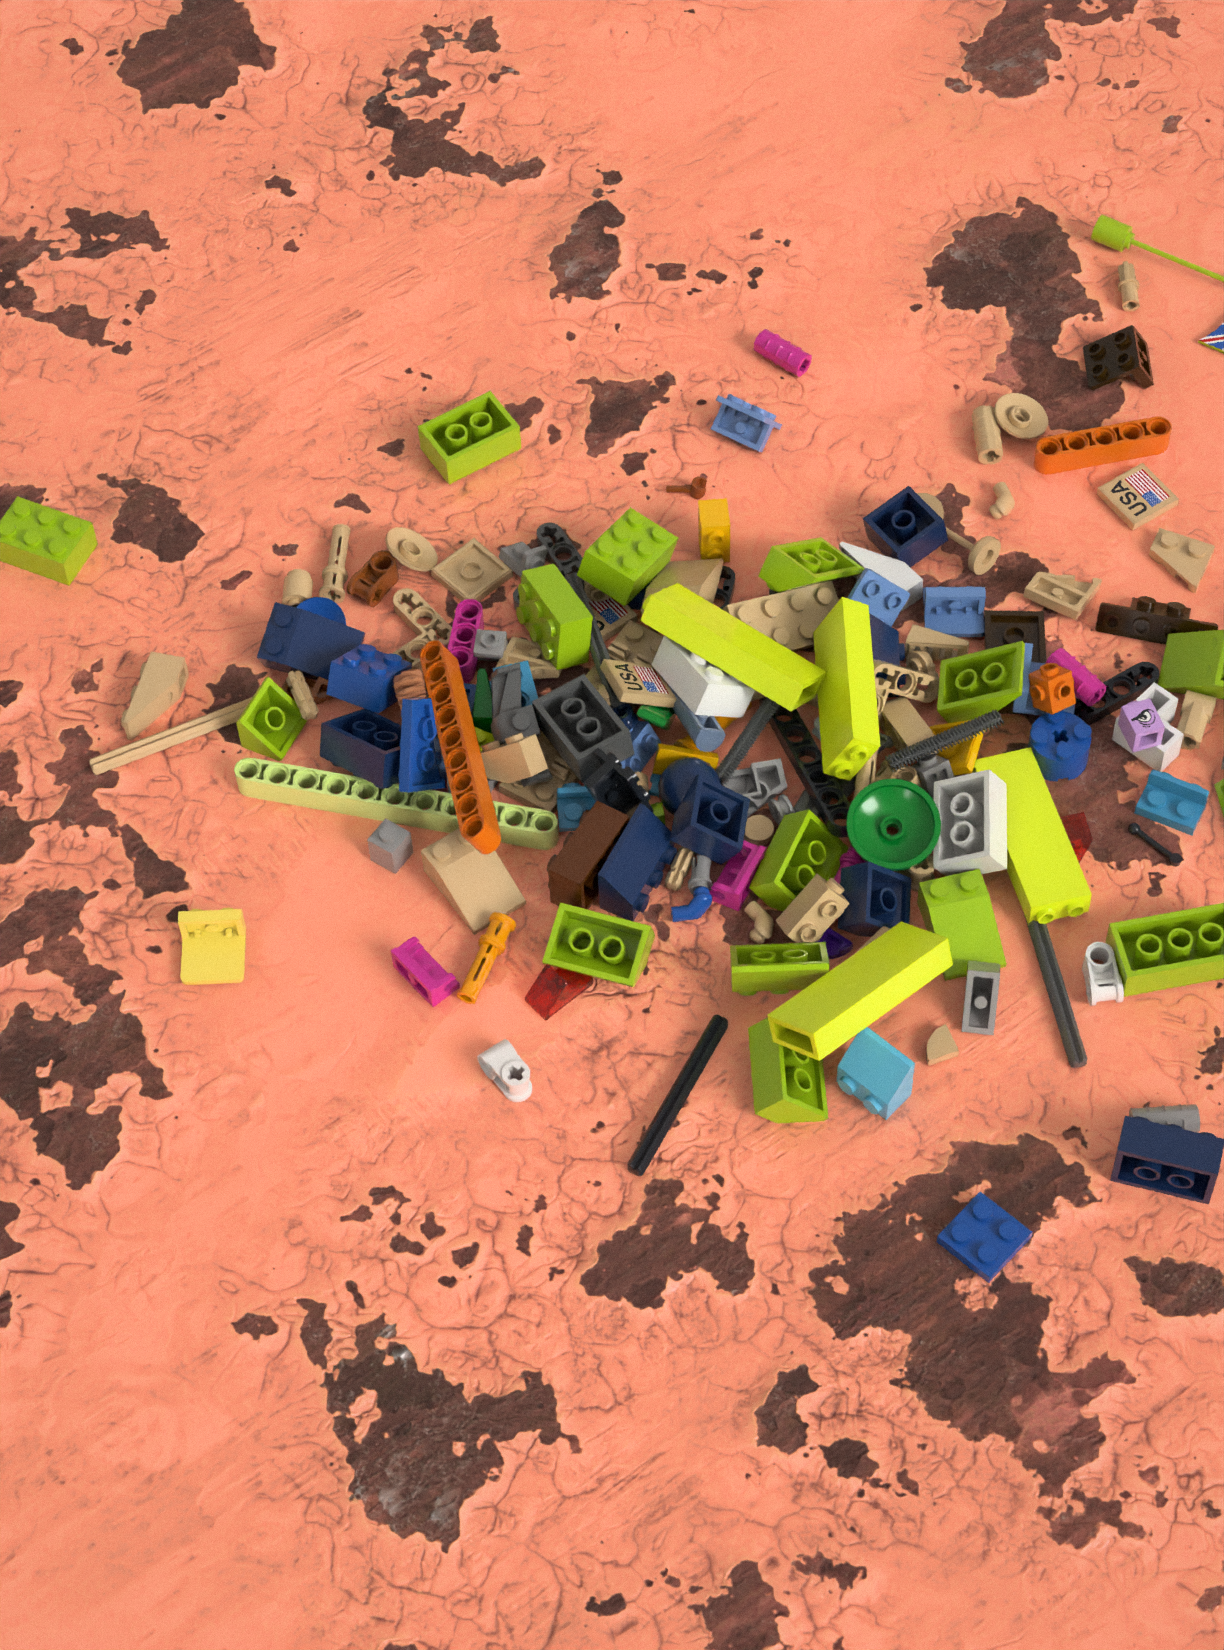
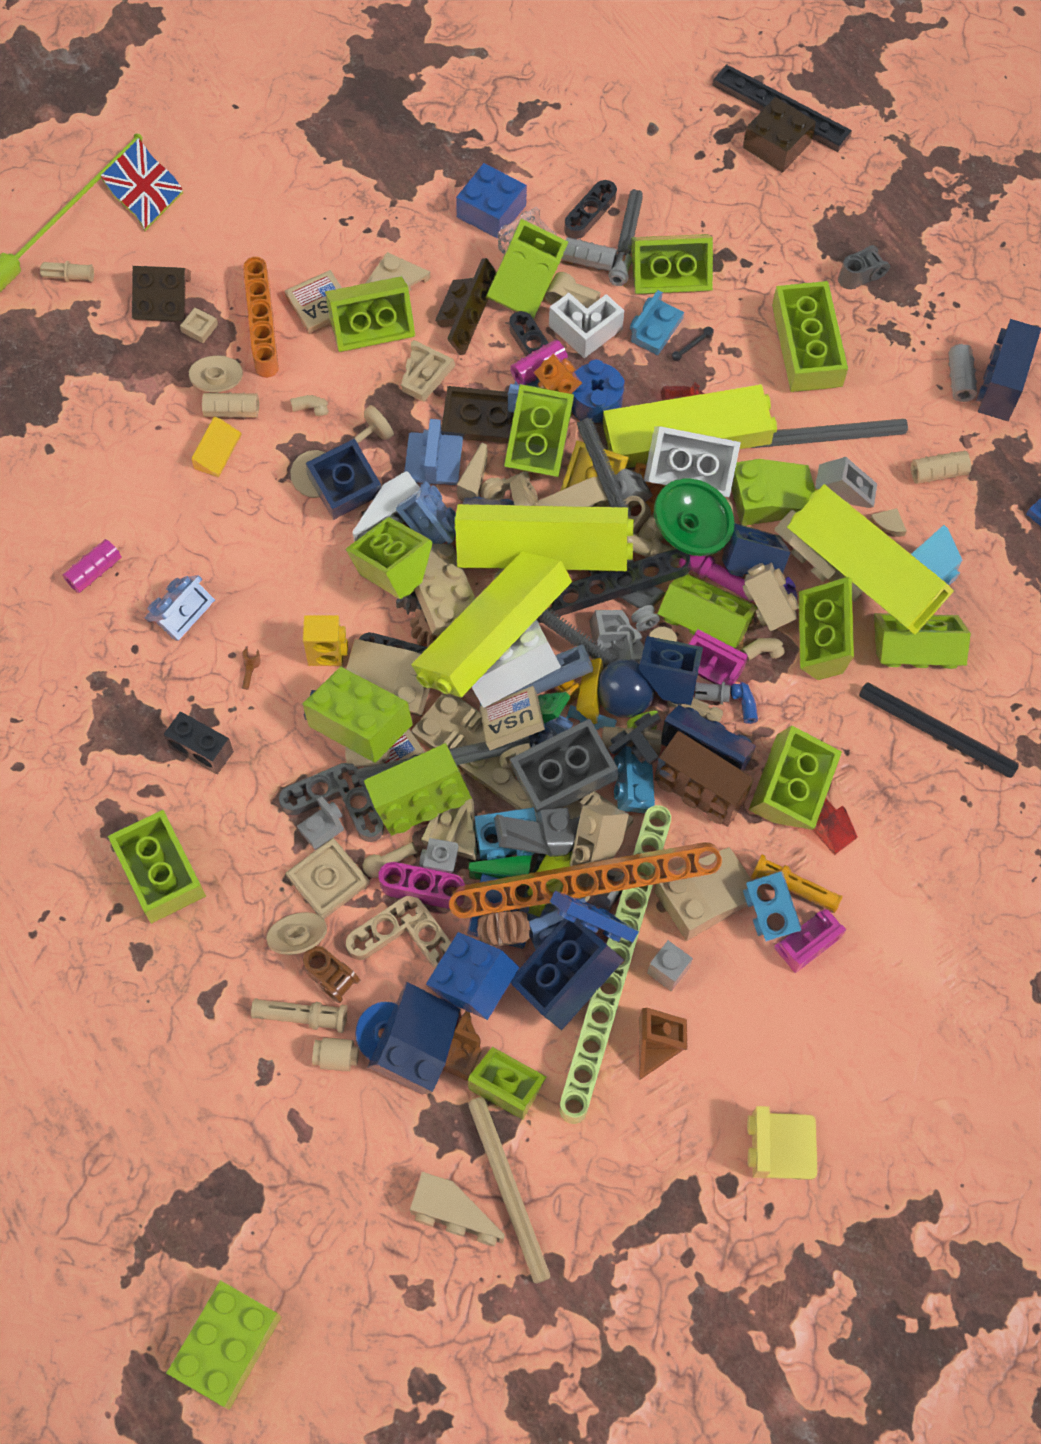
camera: 90 degrees left, 10 degrees up
tan axle [286,670,319,720] -> none
white piece [477,1039,532,1102] -> none
white piece [1082,942,1124,1006] -> none
lavender brick [1118,698,1165,753] -> none
none -> black brick [164,711,234,775]
none -> tan plate [180,308,218,343]
none -> yellow slope [191,416,242,478]
none -> lime slope [325,276,416,352]
none -> tan bar [363,842,417,878]
none -> dark orange slope [639,1007,688,1080]
none -> dark azure brick [743,871,802,941]
none -> tan axle [911,450,971,484]

